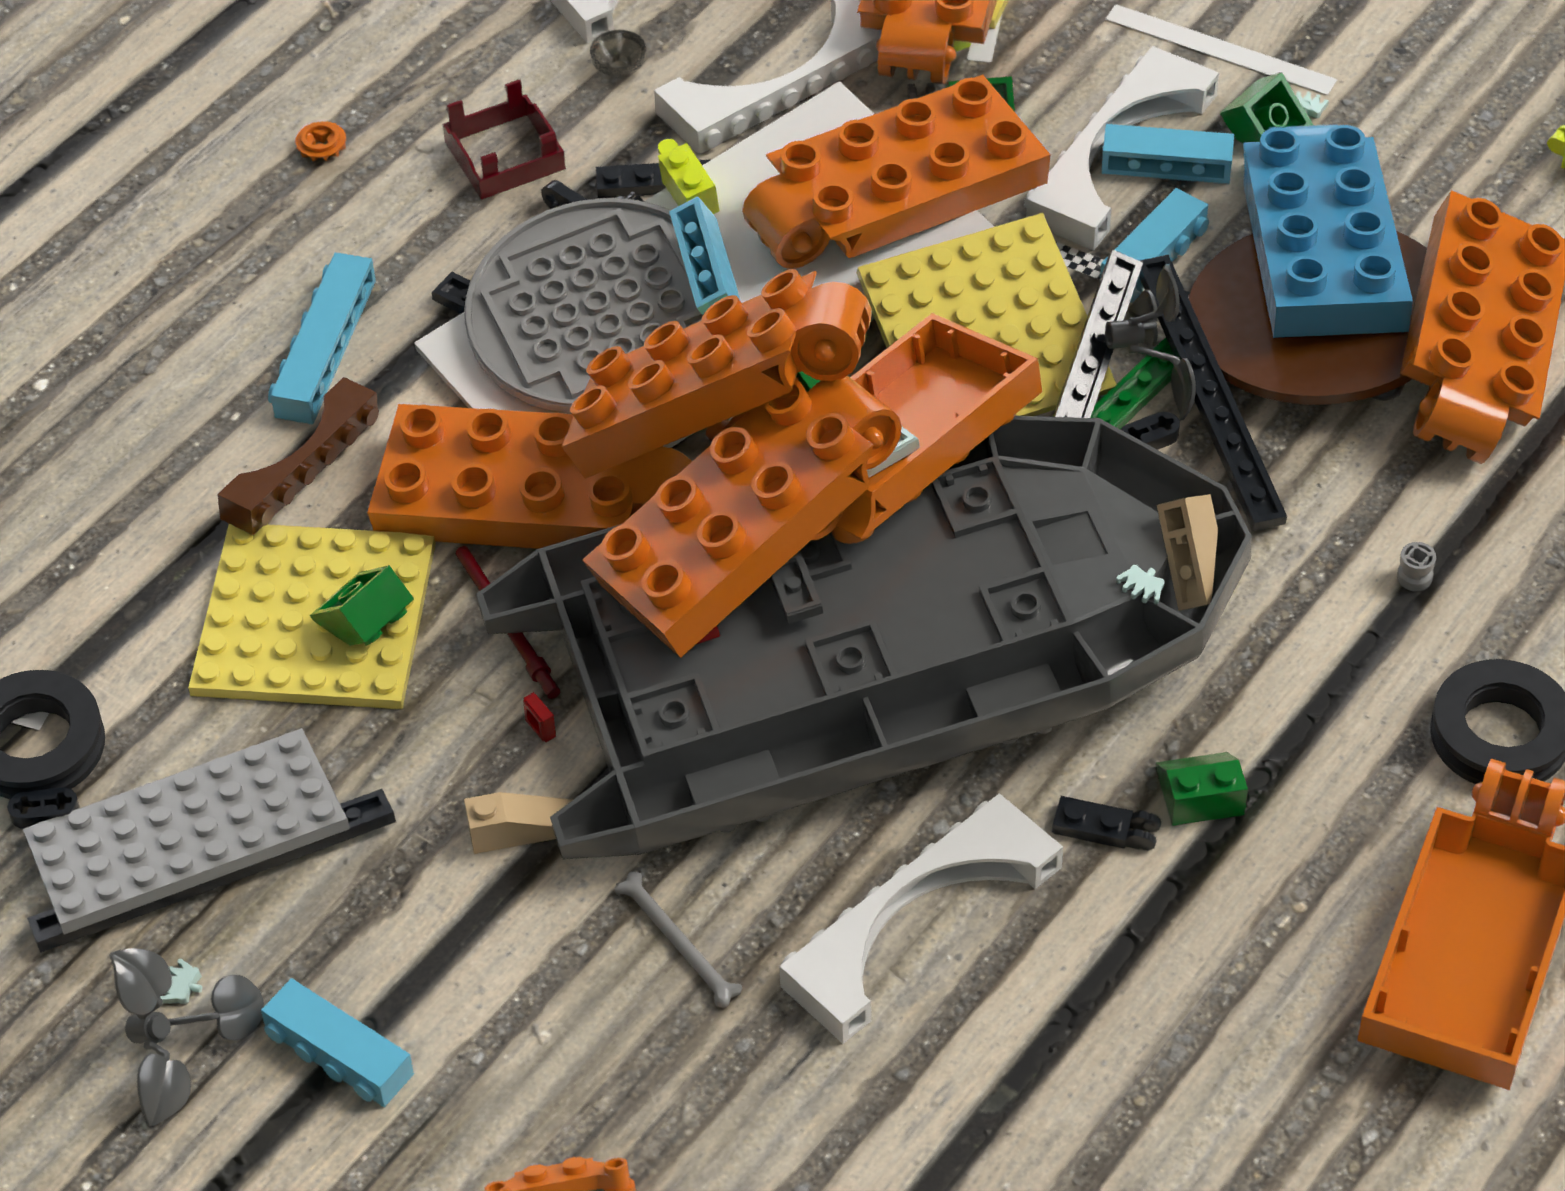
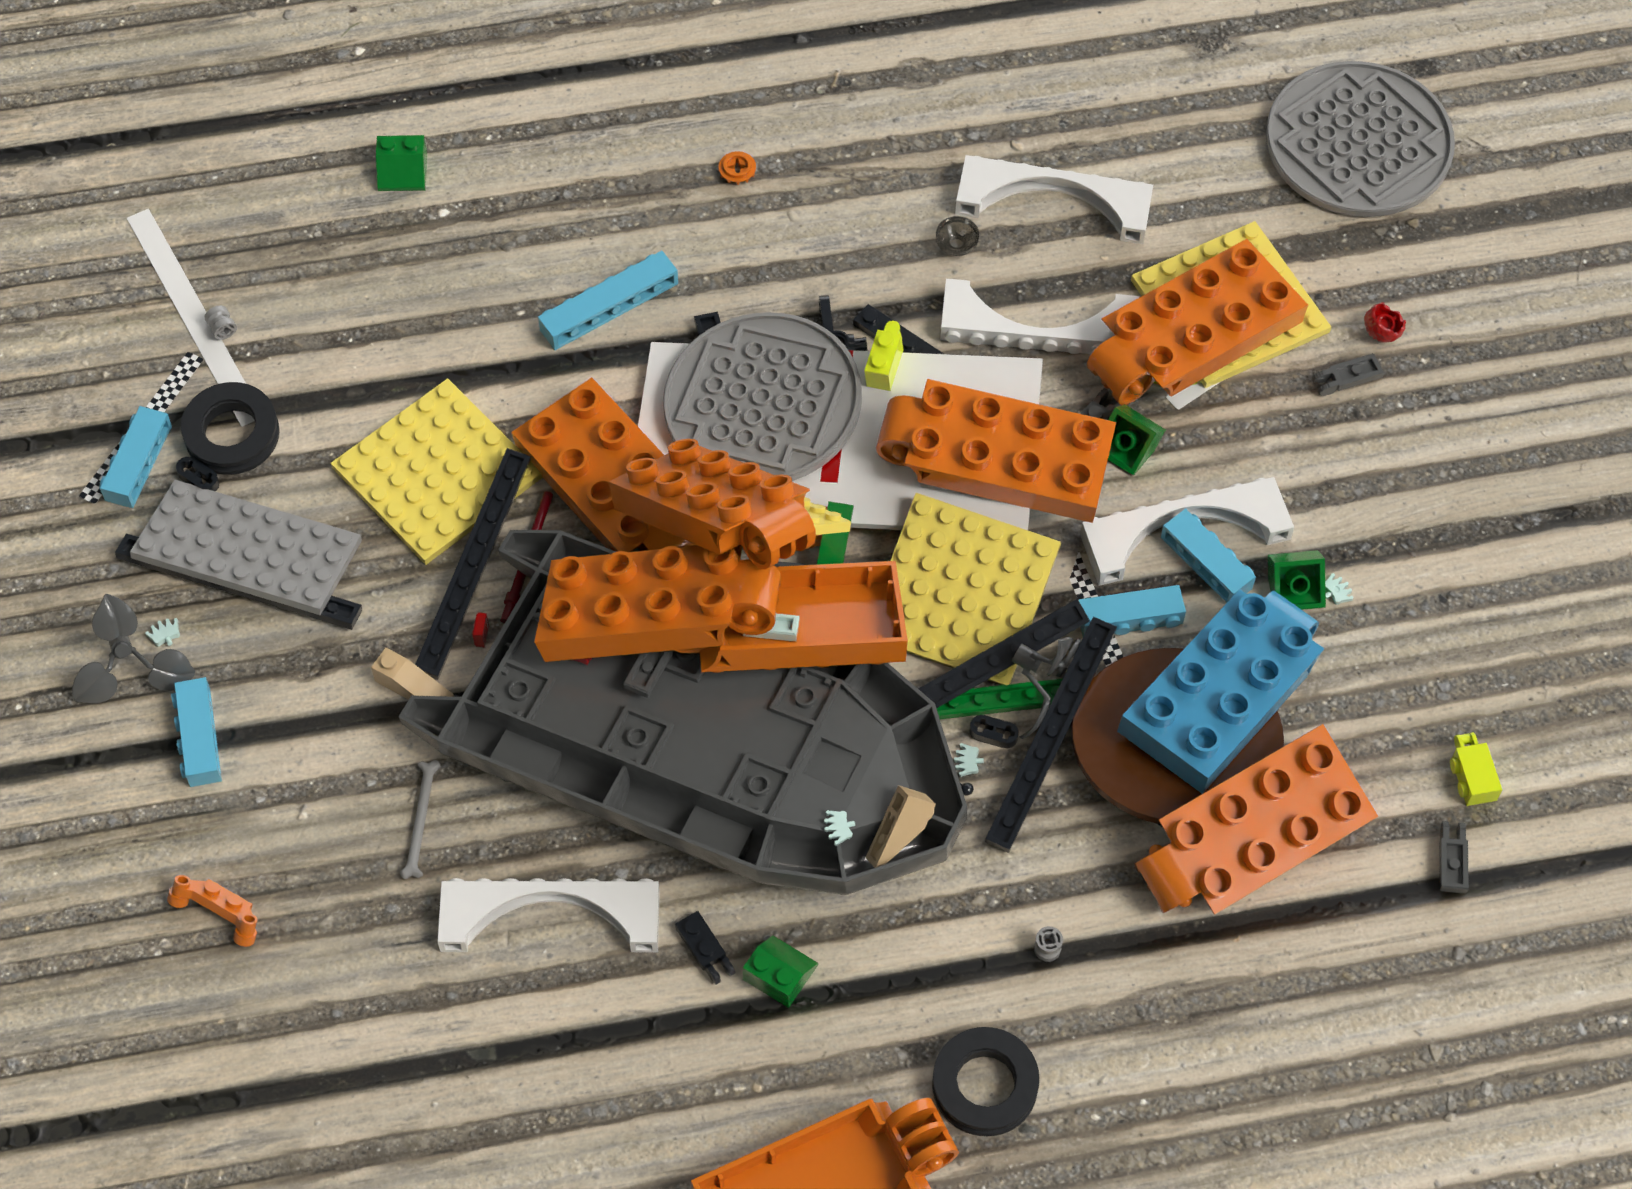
camera: 40 degrees right, 10 degrees up
reddish brown arch [217,377,379,535] -> none
green slope [309,565,414,646] -> none
dark red piece [442,79,566,200] -> none
medium azure brick [669,196,741,315] -> none
white sticker [1106,5,1337,94] -> none
none -> black plate [415,448,531,680]

